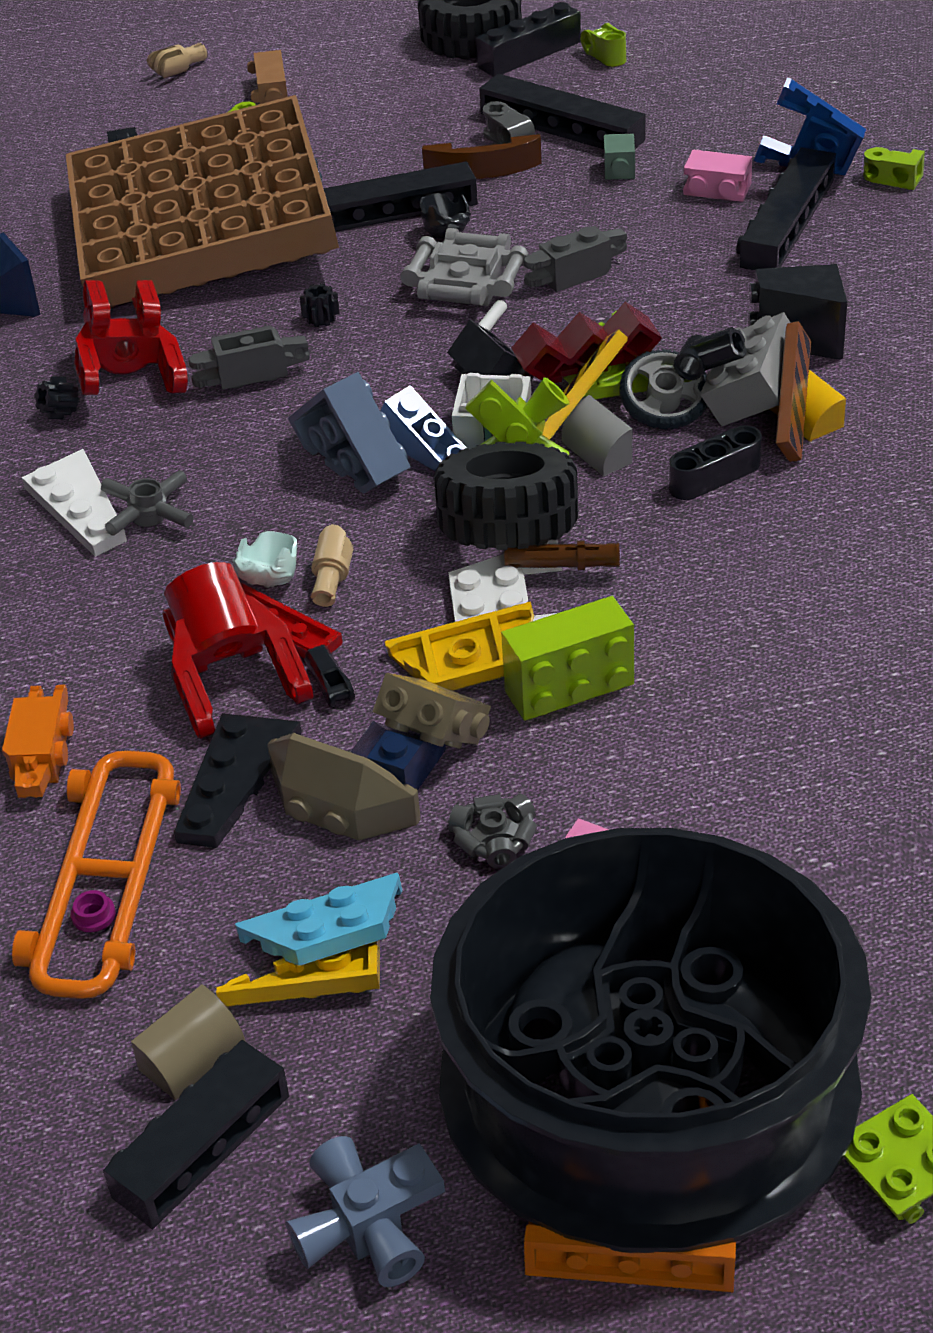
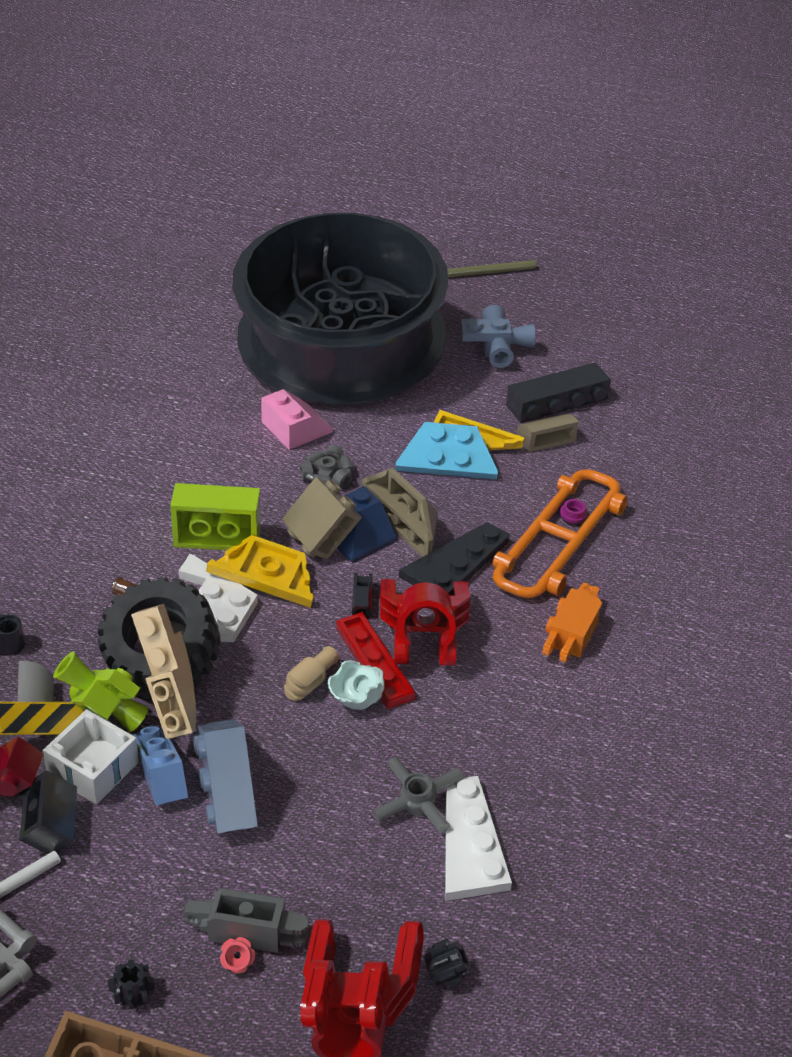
camera: 160 degrees left, 0 degrees up
none -> tan slope [131,604,196,739]

